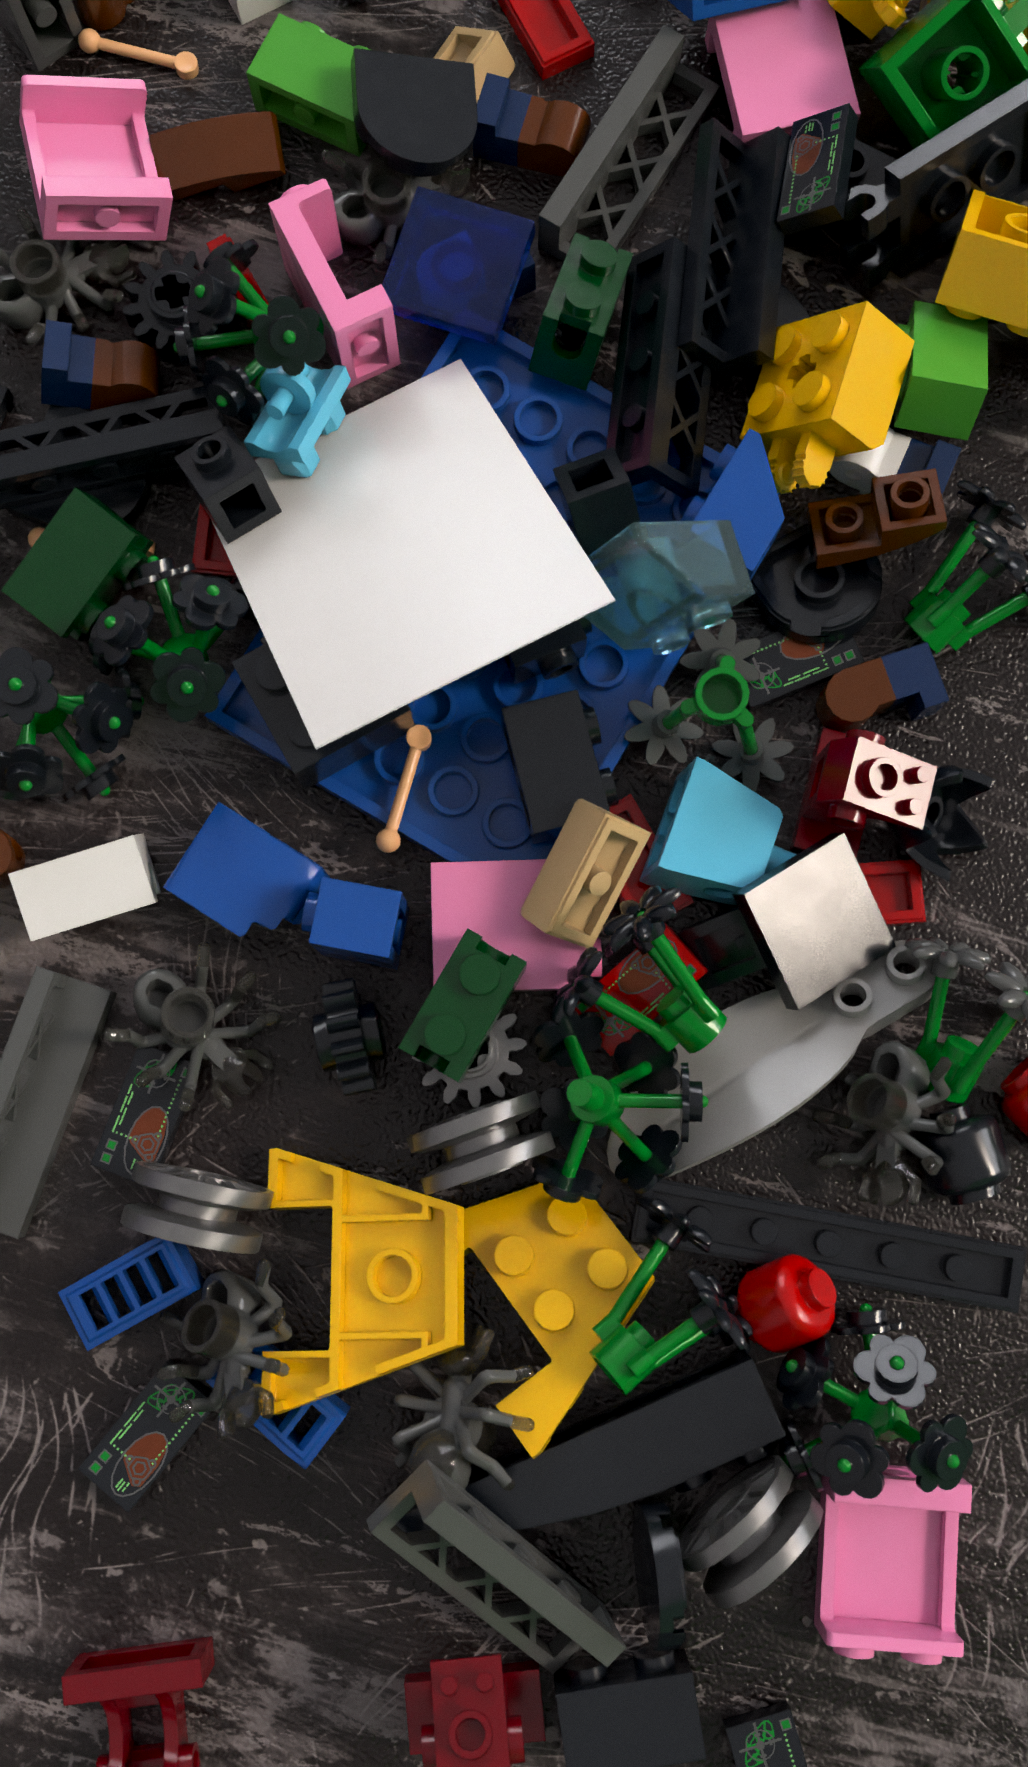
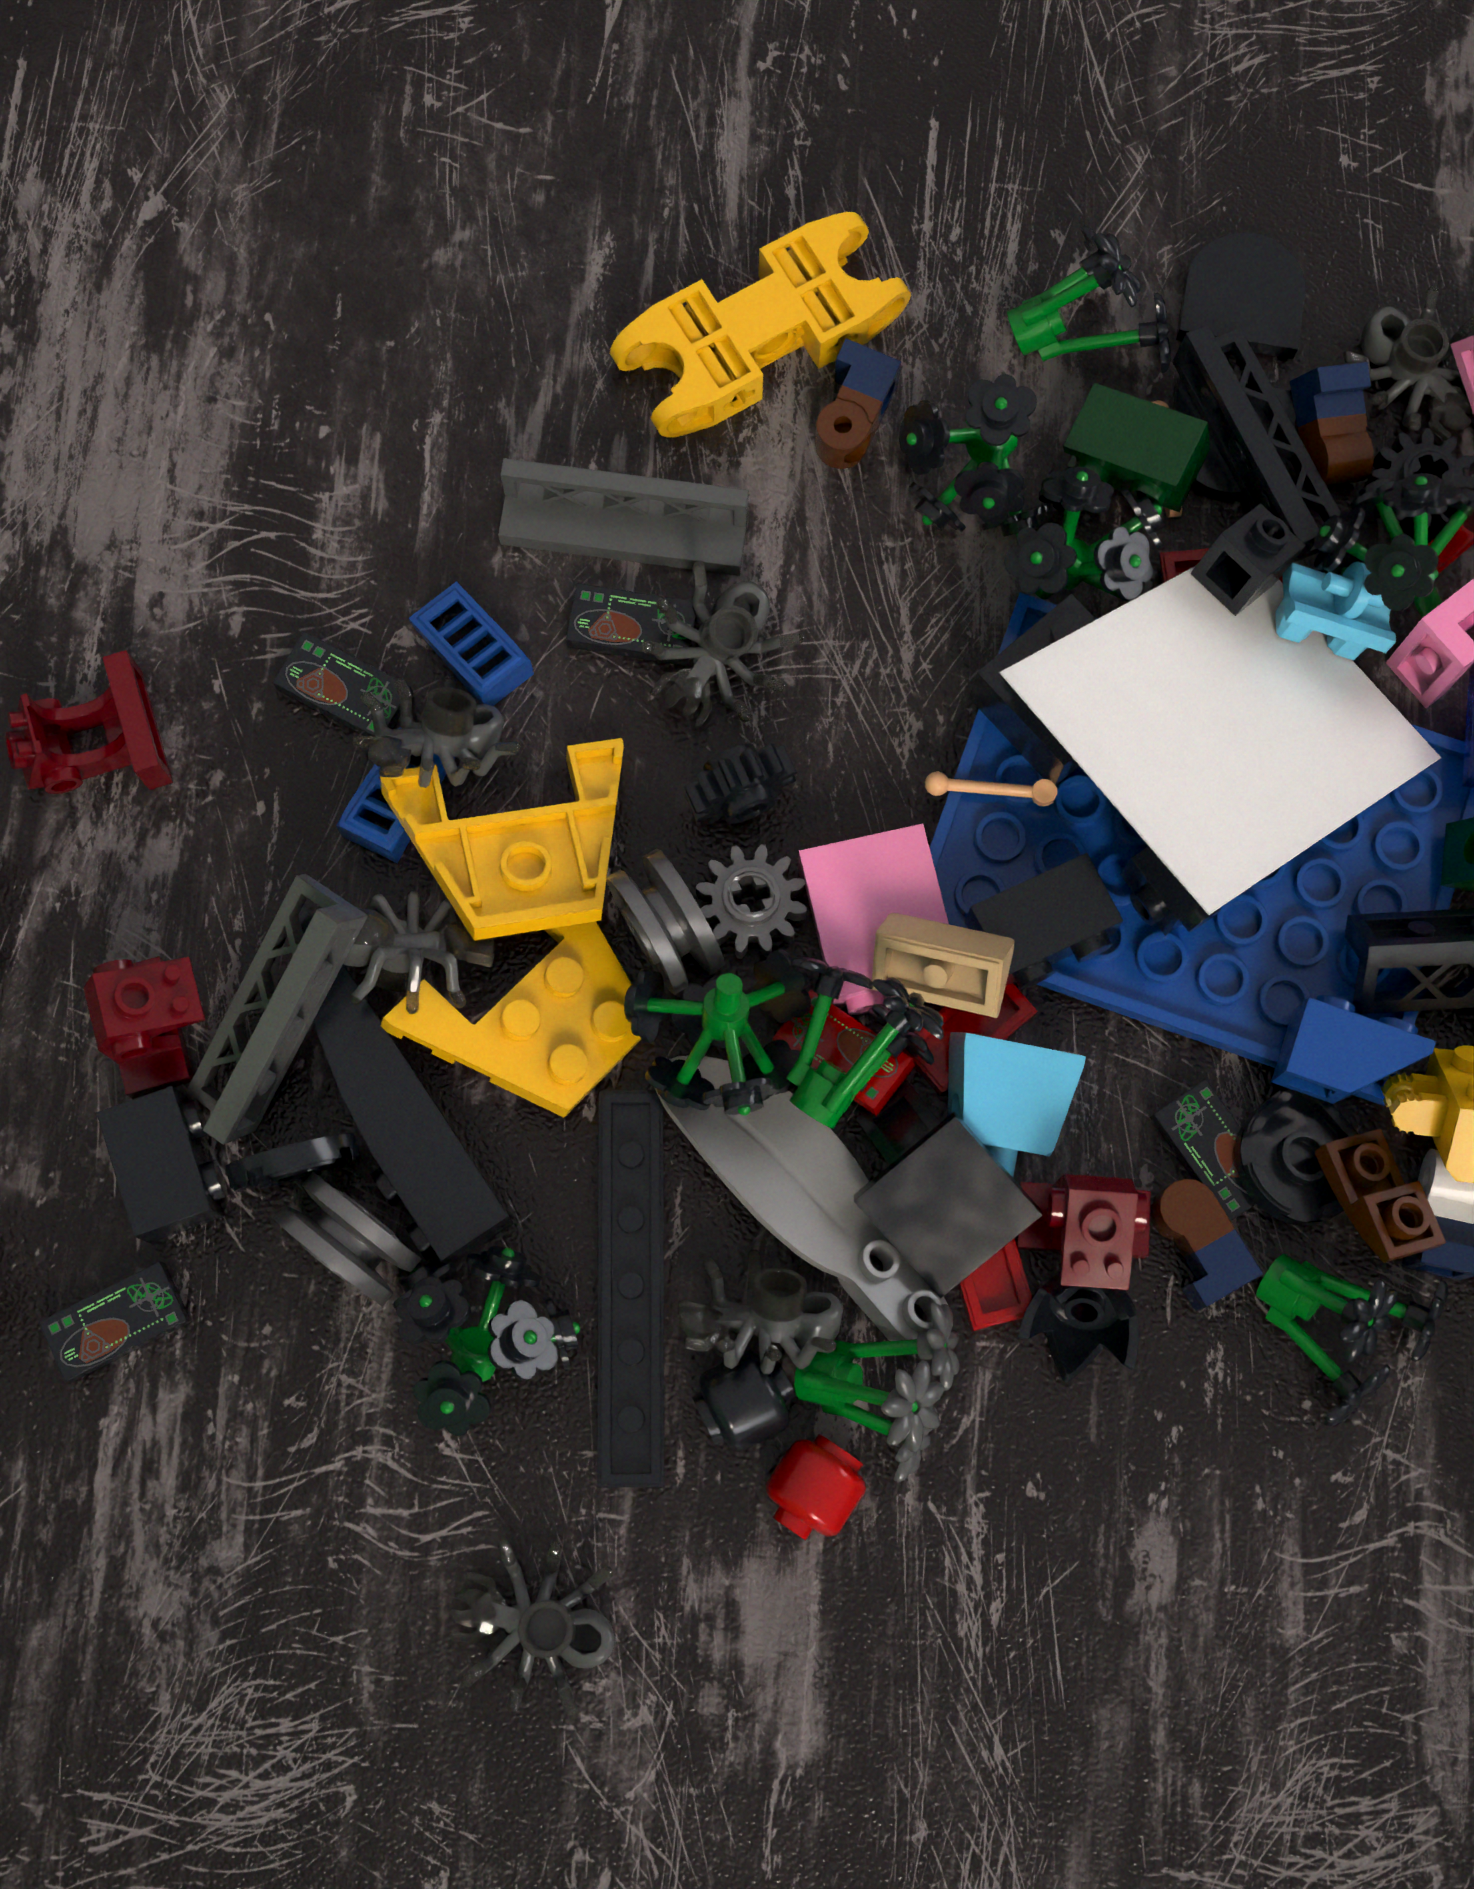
camera: 80 degrees right, 5 degrees down
white hinge [8,833,161,941] -> none
flat silver wheel [120,1161,274,1254] -> none
blue piece [163,802,330,937] -> none
blue brick [301,877,410,970] -> none
dark green brick [398,928,527,1084] -> none
black brick [553,447,646,562] -> none
clear light blue slope [584,520,755,655] -> none
plant [589,1197,753,1395] -> none
dark grey plant [624,618,794,792] -> none
red head [736,1254,837,1353] -> none
bright pink panel [814,1465,972,1665] -> none

